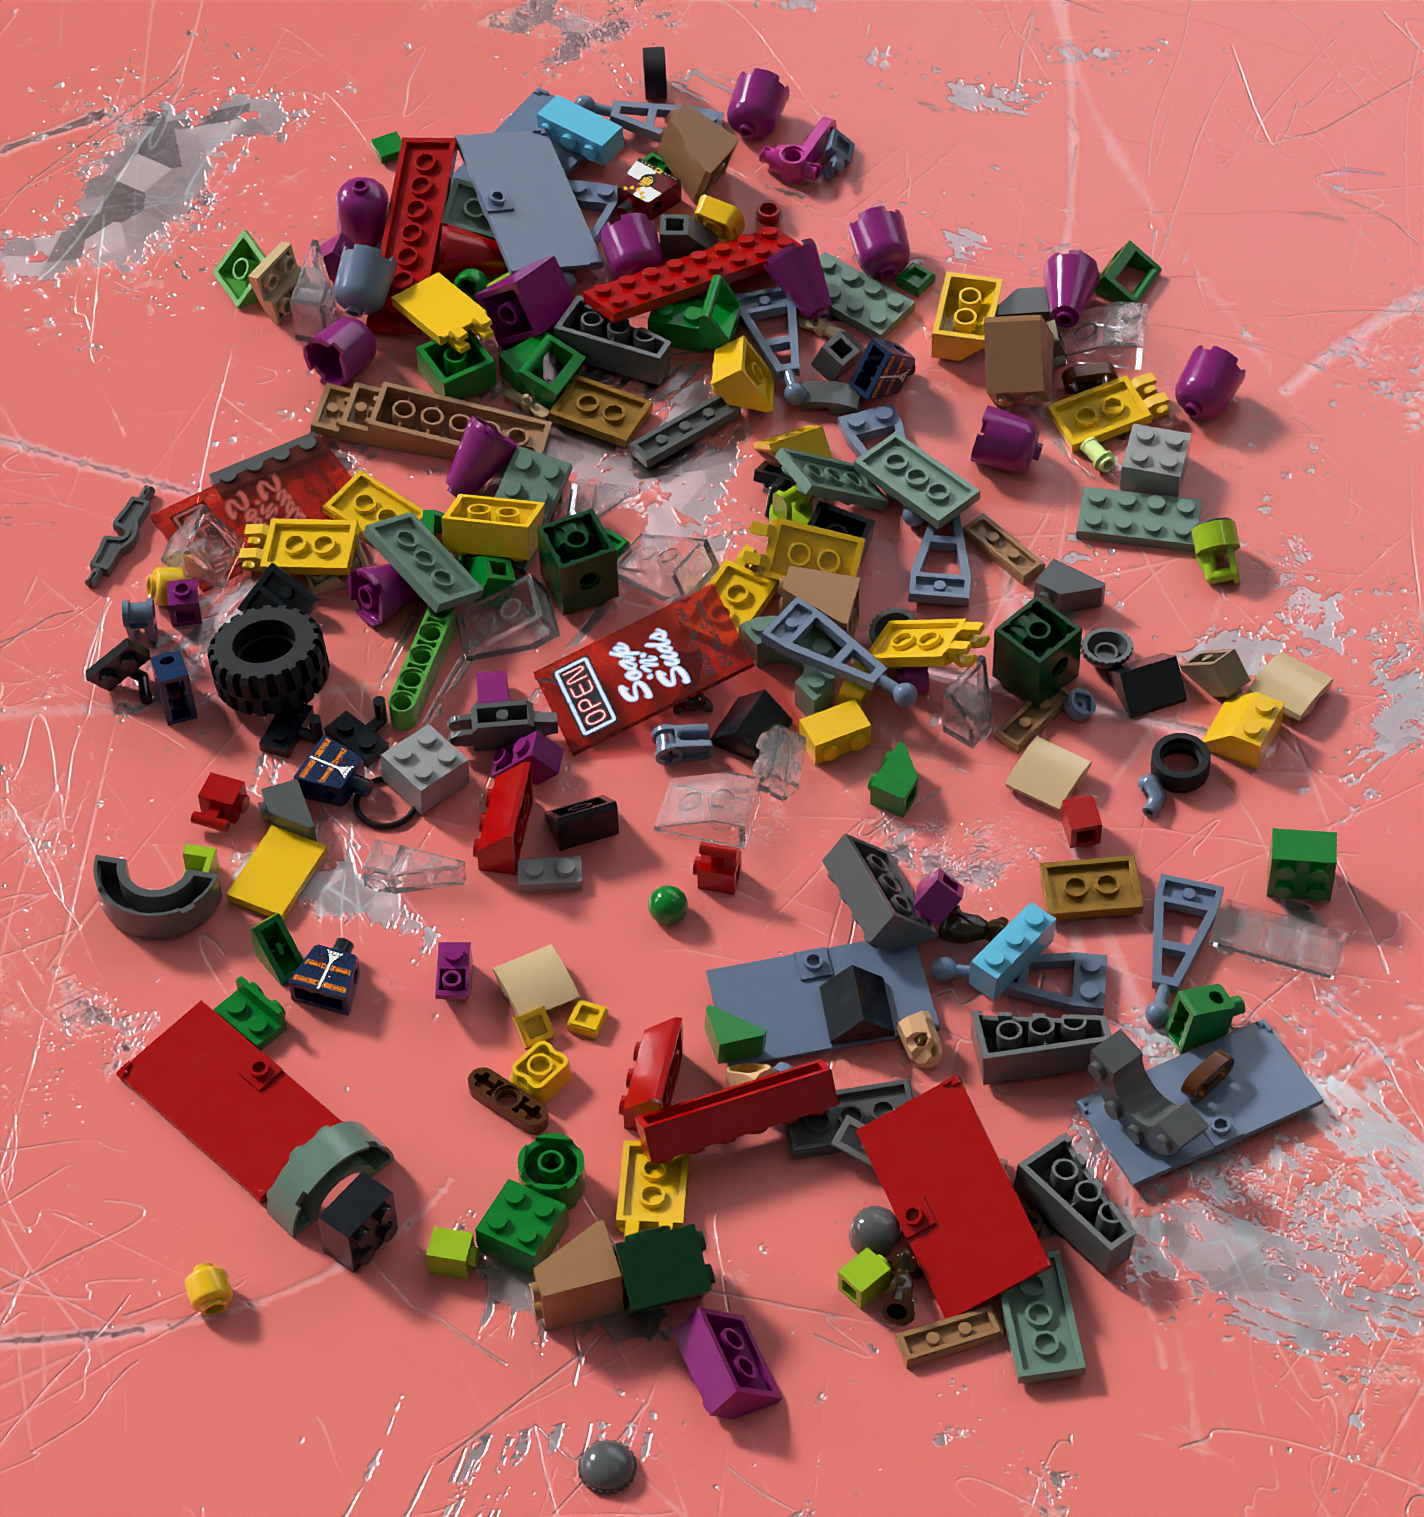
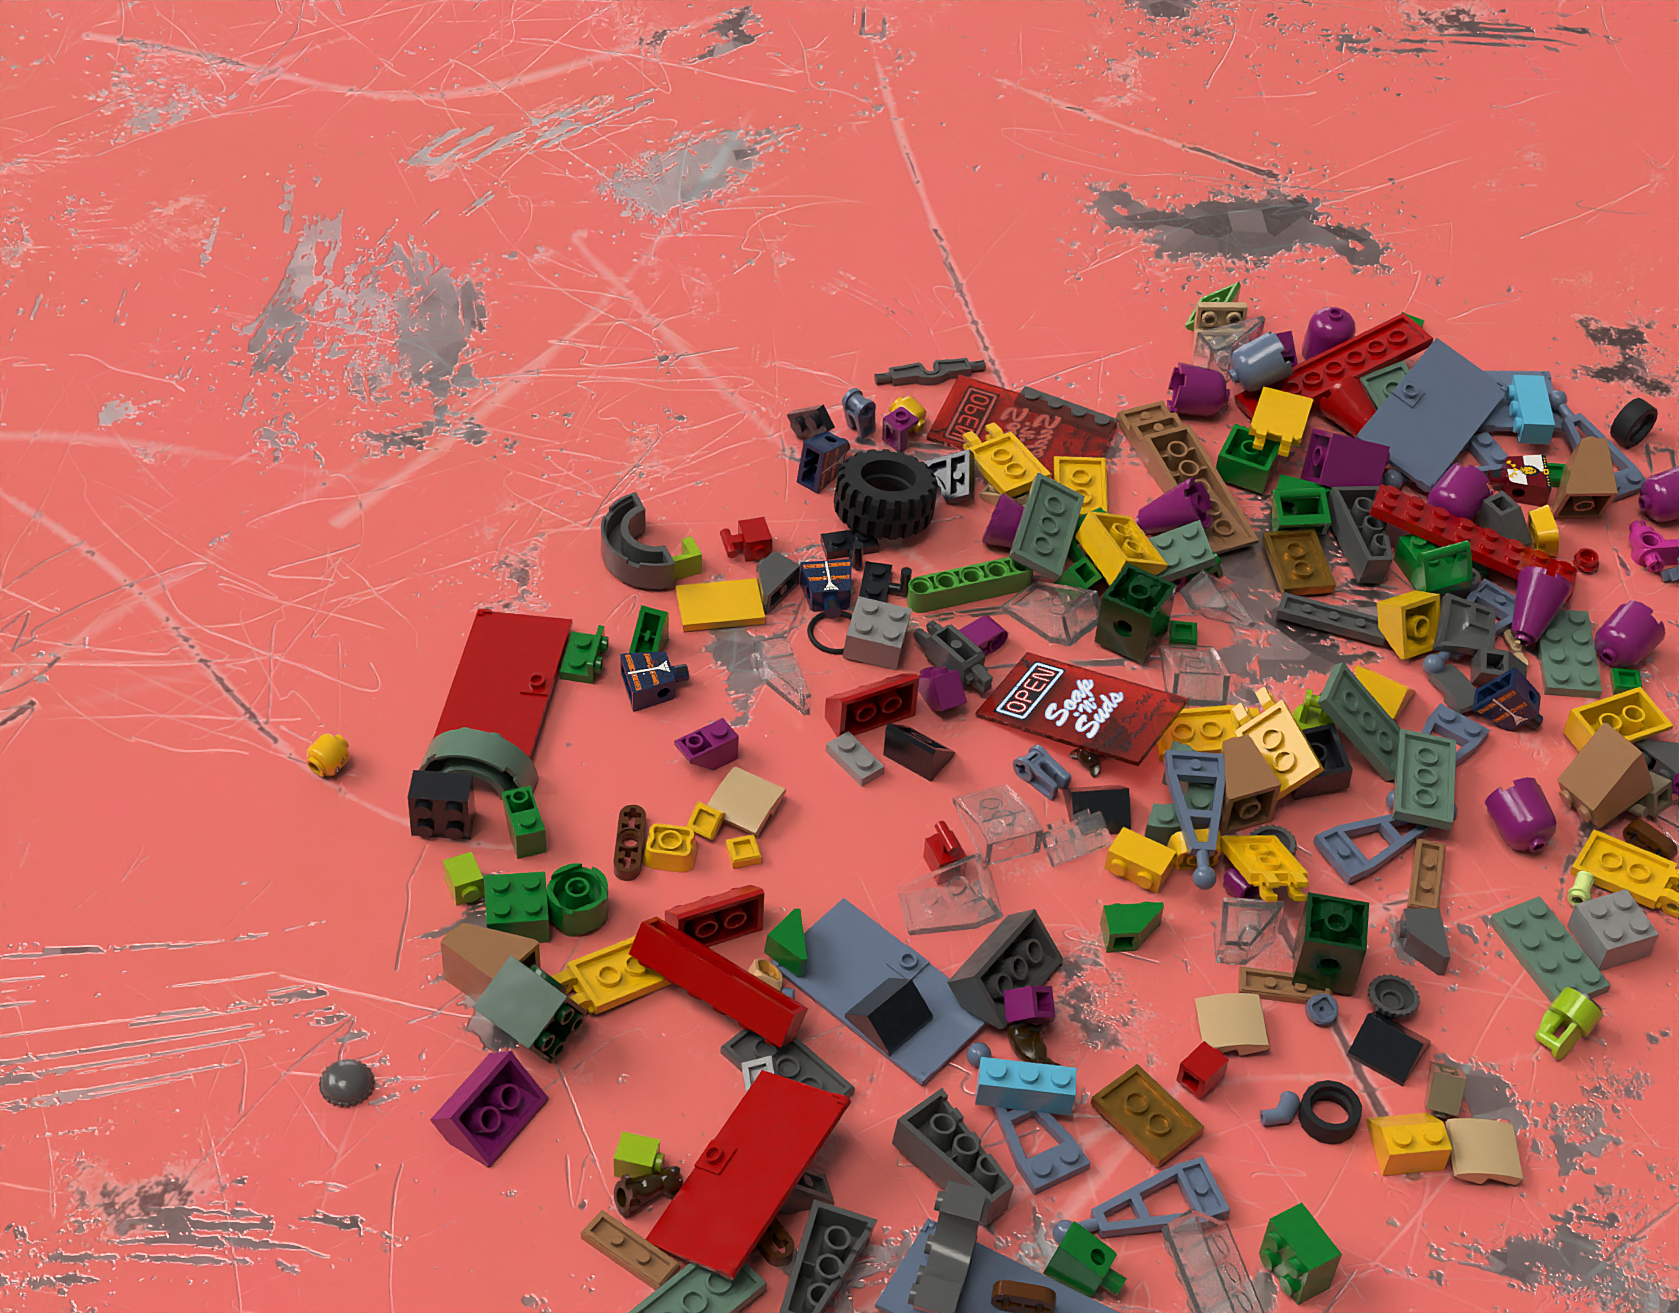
camera: 50 degrees right, 5 degrees down
clear slope [160,506,246,588] -> none
green piece [454,268,489,303] -> none
tan piece [505,389,549,420] -> none
green piece [648,885,688,925] -> none
dark grey hair [849,1206,901,1258] -> none
light nougat rock [897,1011,942,1069] -> none
none -> green slope [501,786,546,859]
none -> clear slope [897,852,1004,936]
none -> dark grey plate [1433,593,1496,655]

